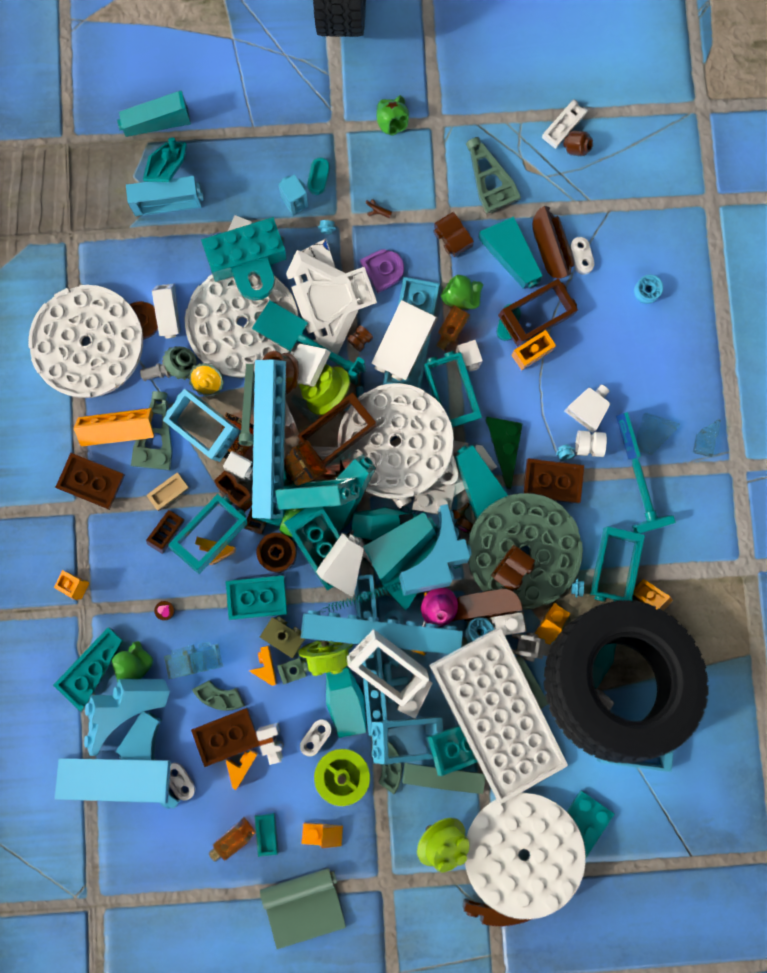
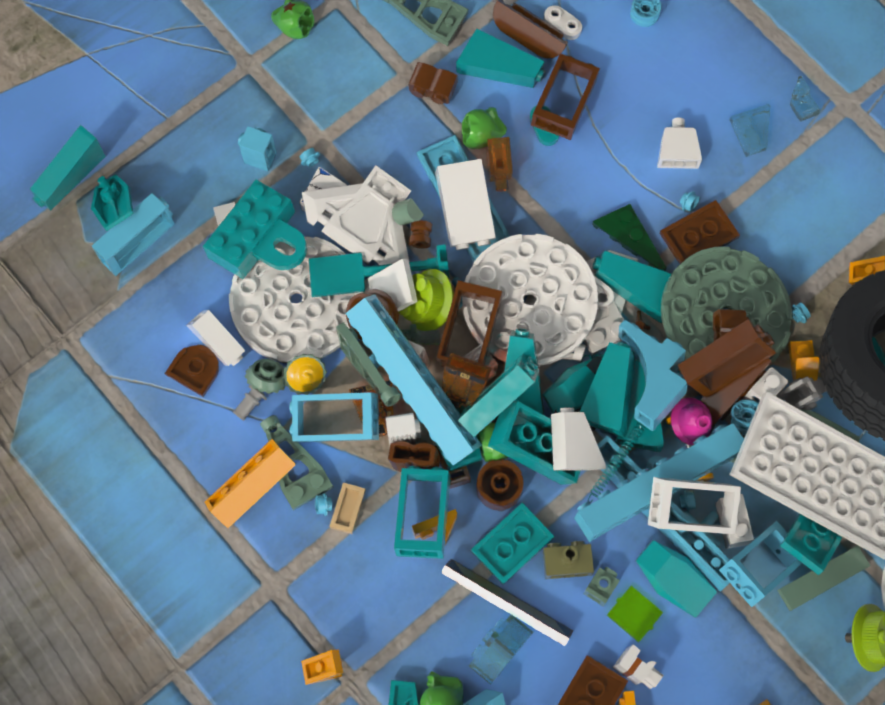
camera: 30 degrees left, 10 degrees down
white plate [28,285,143,398] -> none
reddish brown plate [55,453,125,510] -> none
reddish brown slope [146,510,185,554] -> none
reddish brown tile [154,601,175,620] -> none
sand green tile [192,680,245,711] -> none
light orange slope [249,646,277,686] -> none
lime piece [299,640,353,676] -> none
white plate [300,719,331,756] -> none
teal tile [307,158,330,195] -> none
lime piece [314,749,370,806] -> none
medium lavender tile [360,249,404,293] -> none
reddish brown bar [365,199,392,219] -> none
sand green tile [378,740,402,794] -> none
teal window [423,351,482,428] -> none
reddish brown tile [455,518,473,534] -> none
white brick [456,340,483,372] -> none
light orange brick [511,330,556,371] -> none
white wheel [575,430,607,457] -> none
teal window [590,526,645,602] -> none
teal piece [616,412,676,534] -> none
none -> medium azure plate [315,493,332,516]
none -> sand green brick [392,198,424,225]
none -> tile [442,559,573,645]
none -> clear neon green piece [606,586,663,643]
none -> reddish brown window [678,319,776,398]

